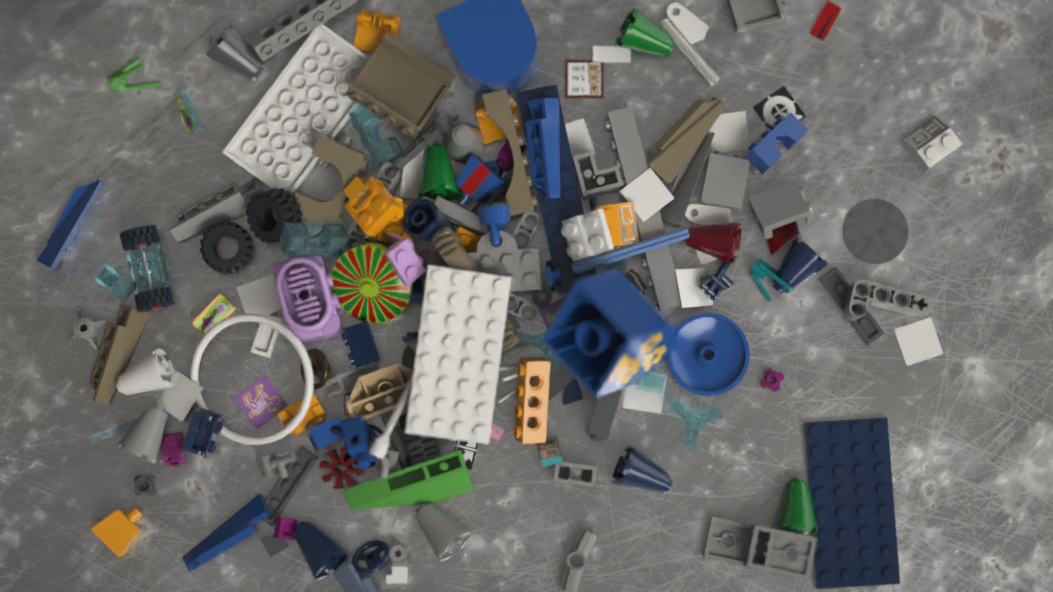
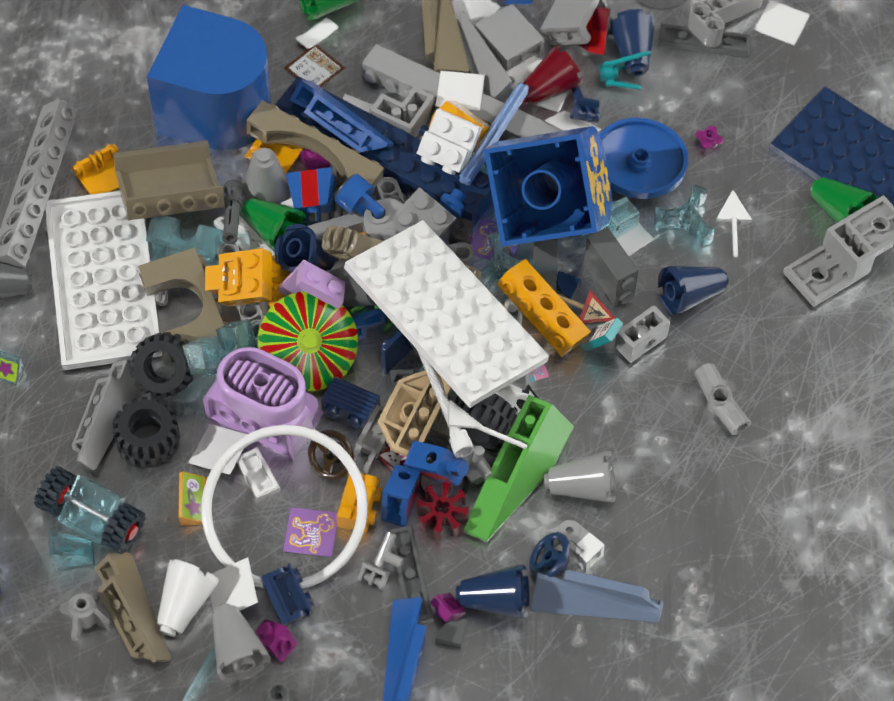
camera: 50 degrees left, 25 degrees down
none -> white piece [447,401,527,449]
none -> piece [558,290,615,323]
none -> white piece [716,190,752,258]

